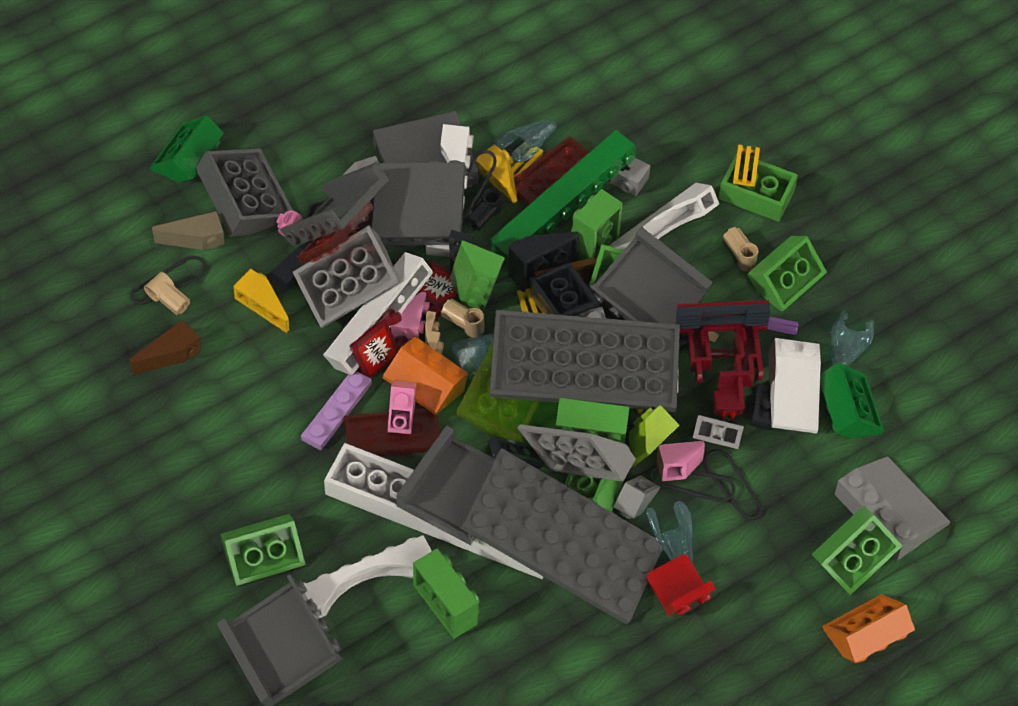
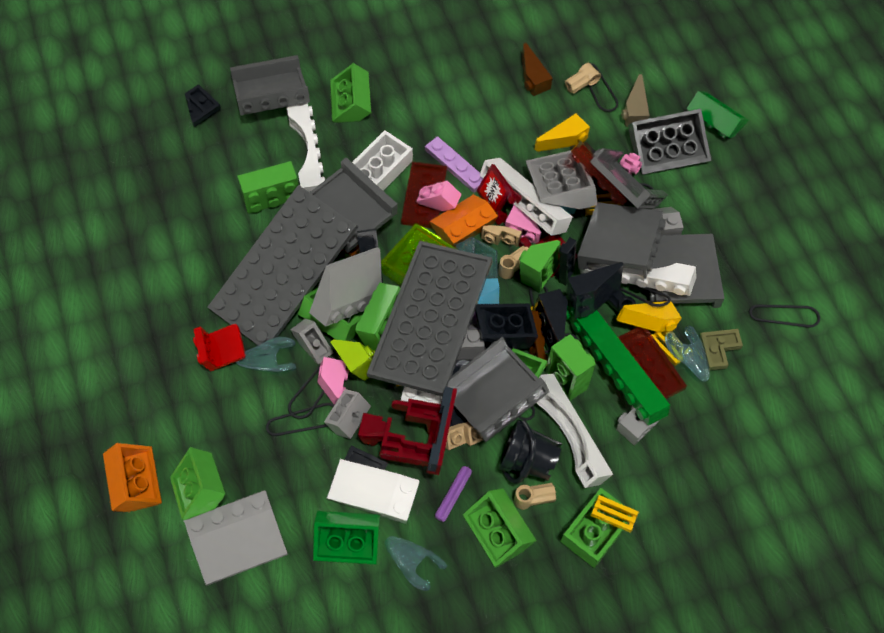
camera: 105 degrees right, 5 degrees up
none -> black piece [499,420,562,484]
none -> black slope [566,262,624,319]
none -> olive plate [699,329,743,370]
none -> black piece [749,304,821,328]

